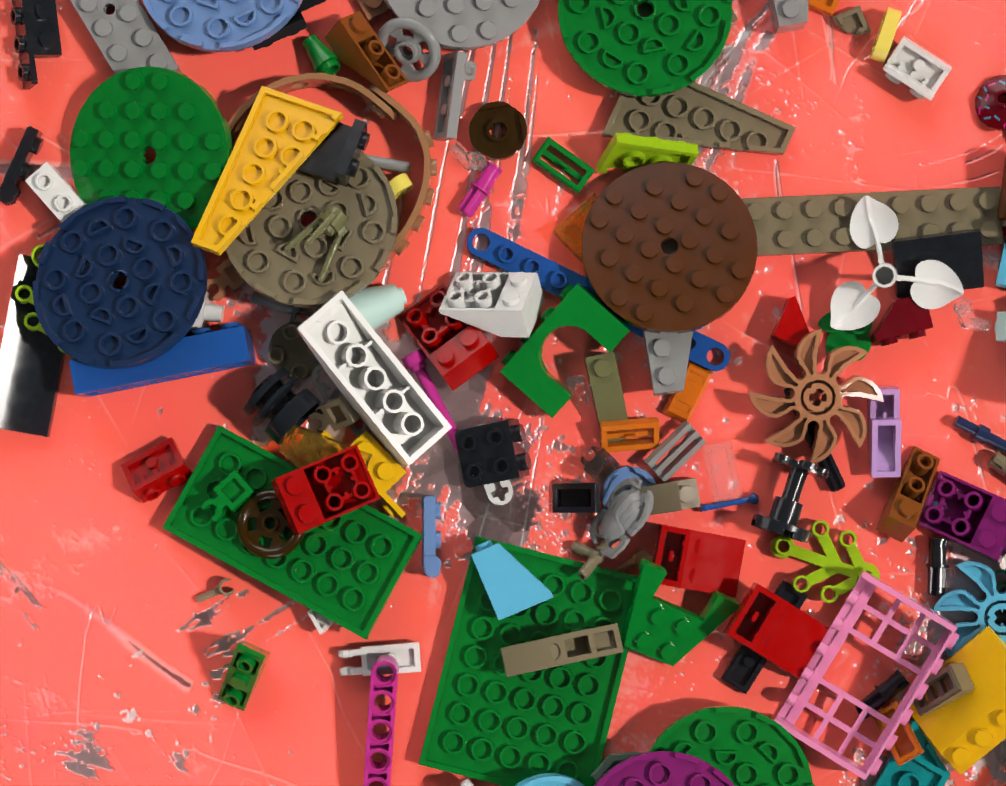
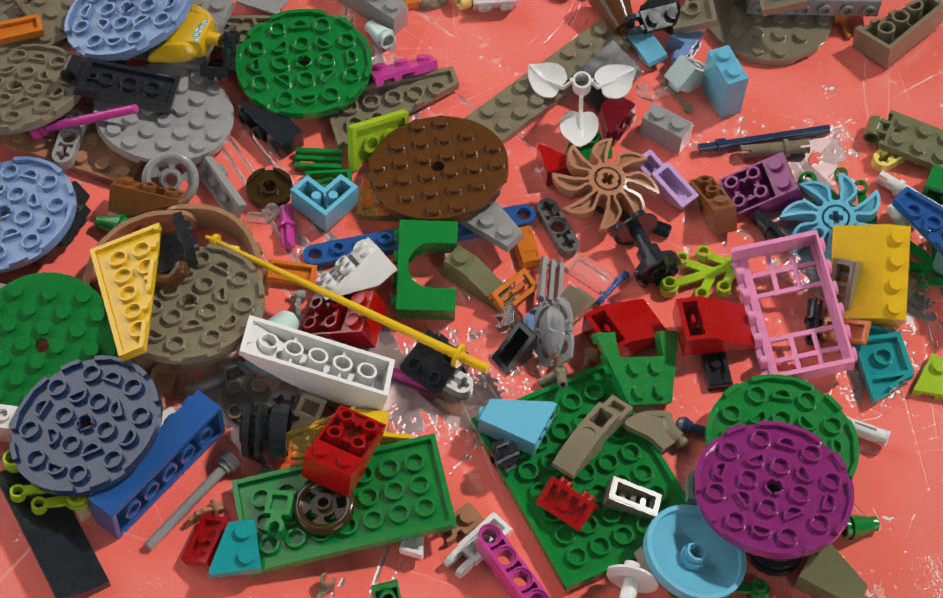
camera: 45 degrees left, 30 degrees down
olive plant [284,205,348,283] -> none
medium blue hinge [422,496,441,579] -> none
none -> light grey piece [144,451,241,550]
none -> reddish brown arm [155,261,189,286]
none -> nougat piece [183,498,225,529]
none -> yellow piece [205,234,491,374]
none -> teal wing [208,519,261,579]
none -> black slope [238,101,304,160]
none -> orange tile [265,259,318,289]
none -> light grey piece [290,290,306,327]
none -> medium azure brick [291,174,359,232]
none -> green tile [294,147,343,171]
none -> light aqua cone [364,20,395,49]
none -> dark pink wing [370,54,438,87]
none -> nougat plate [437,501,485,546]
none -> black gear [488,438,521,472]
none -> red bracket [535,476,600,532]
none -> dark grey beam [536,198,579,258]
none -> dark tan slope [602,476,662,519]
none -> dark tan arm [622,410,688,453]
none -> light grey piece [639,103,694,155]
none -> dark tan hinge [660,79,693,114]
none -> dark blue piece [675,416,705,437]

